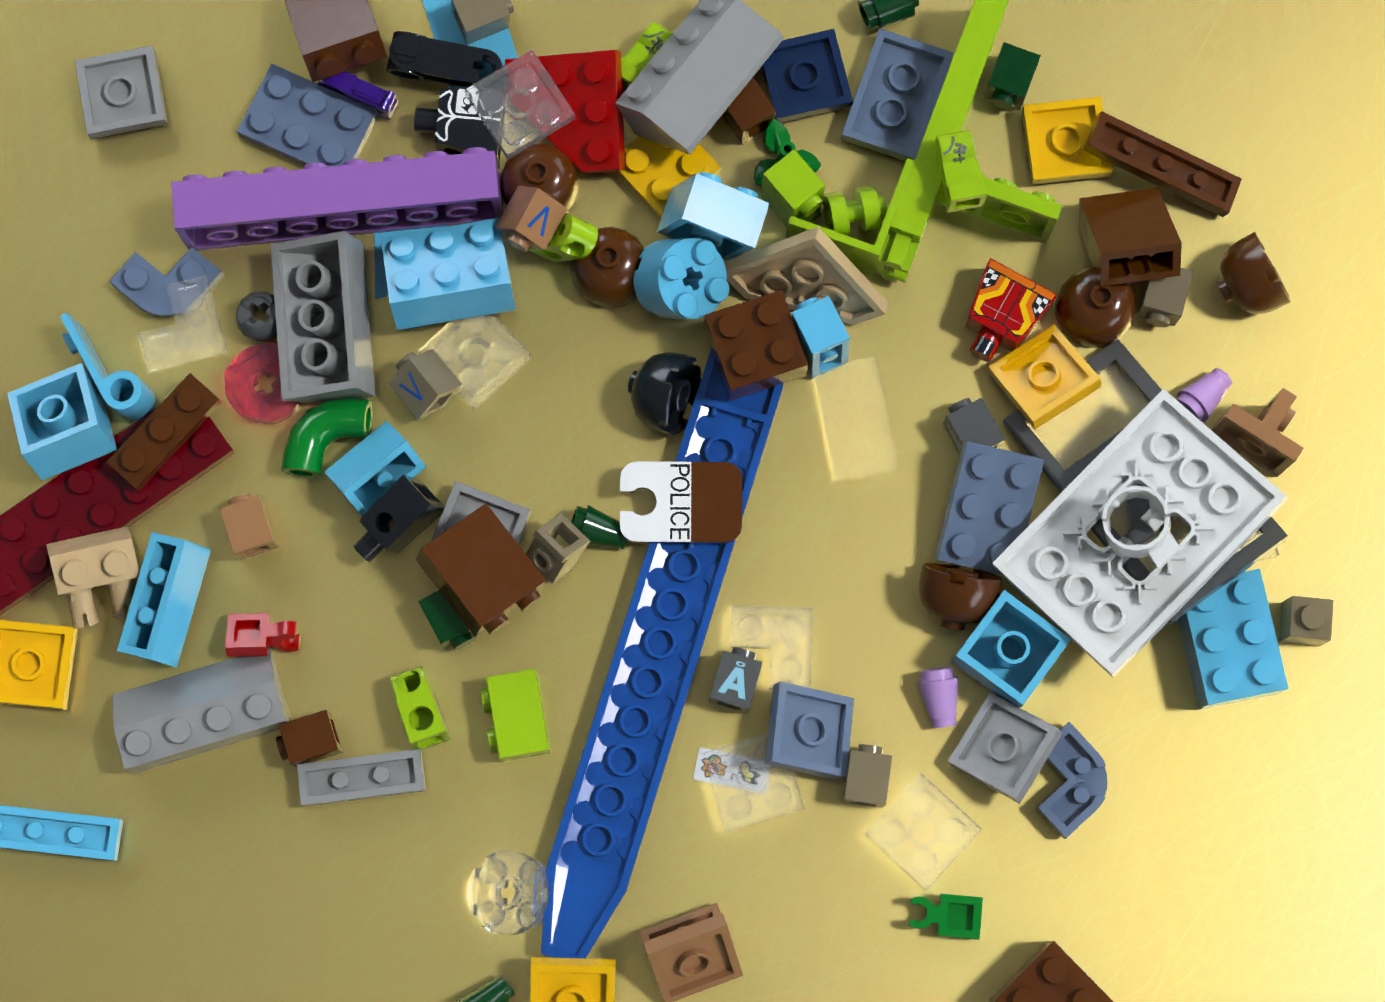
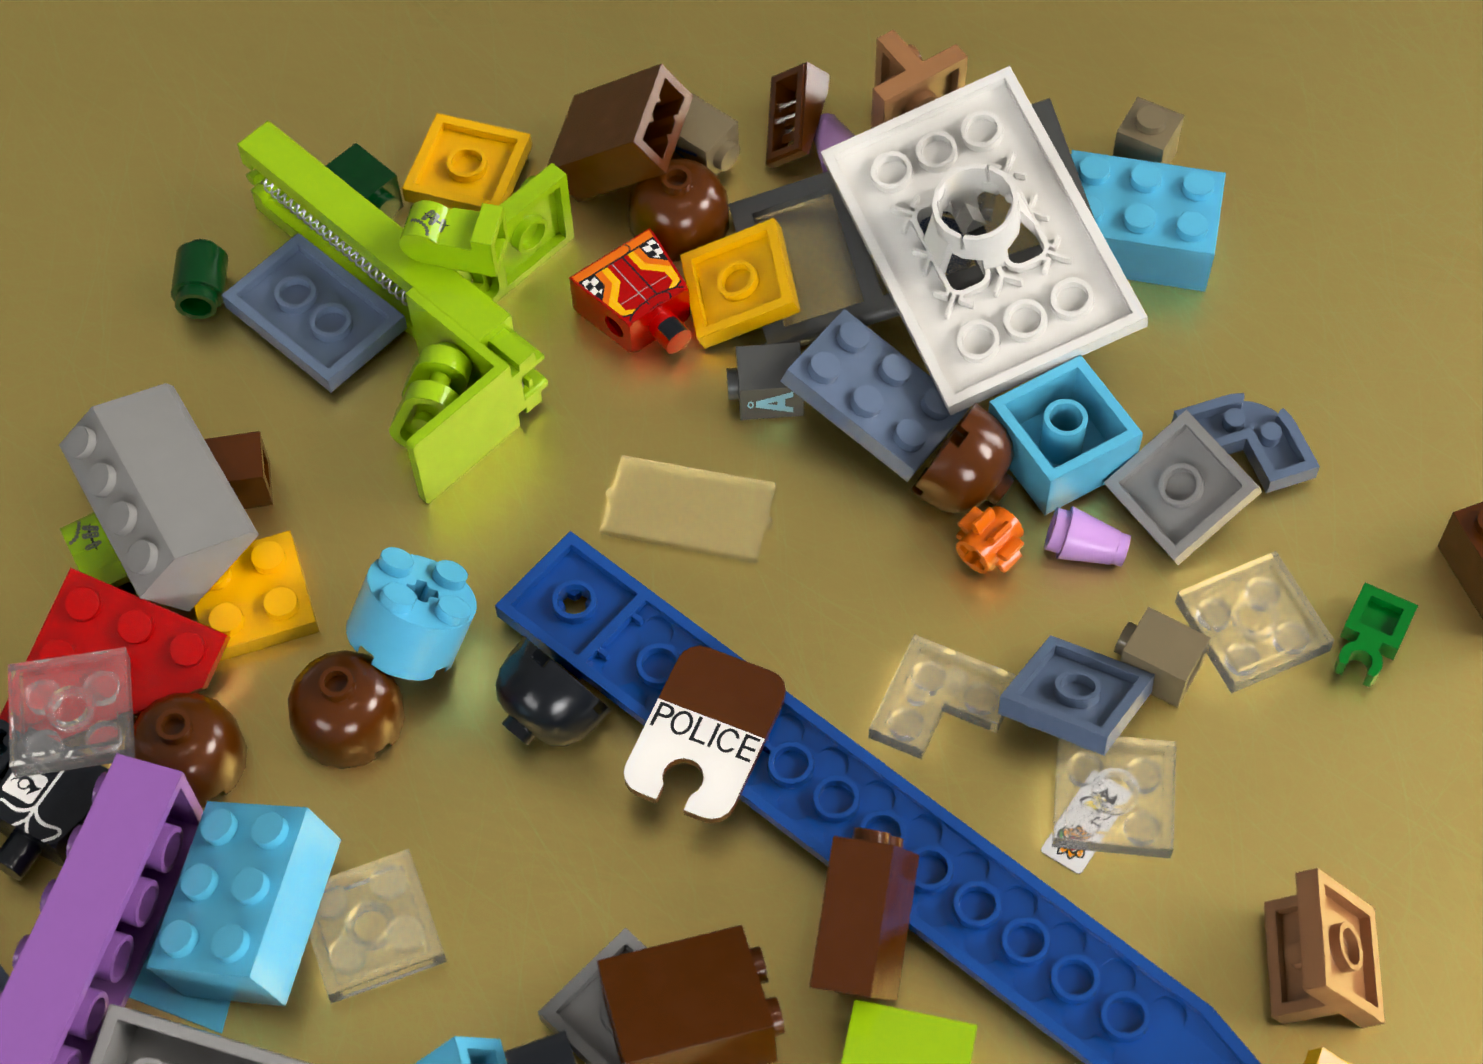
camera: 65 degrees left, 20 degrees down
dark tan brick [388,349,462,420] -> none
medium nougat brick [496,186,567,252] -> none
dark tan brick [526,513,590,584] -> none
lime leg [528,213,598,263] -> none
dark green cone [571,505,627,550] -> none
brick [657,172,769,260] -> none
reddish brown brick [704,290,808,401] -> none
dark grey brick [709,647,763,713] -> none
tan plate [724,226,888,325] -> none
green plant [754,119,821,187] -> none
dark blue plate [761,29,853,123] -> none
lime brick [761,149,825,227] -> none
medium azure brick [792,296,850,379] -> none
reddish brown plate [1083,111,1242,217] -> none
reddish brown cylinder [1217,232,1291,314] -> none
none -> reddish brown slope [766,62,830,169]
none -> reddish brown brick [809,827,919,1001]
none -> orange gear [956,506,1024,574]

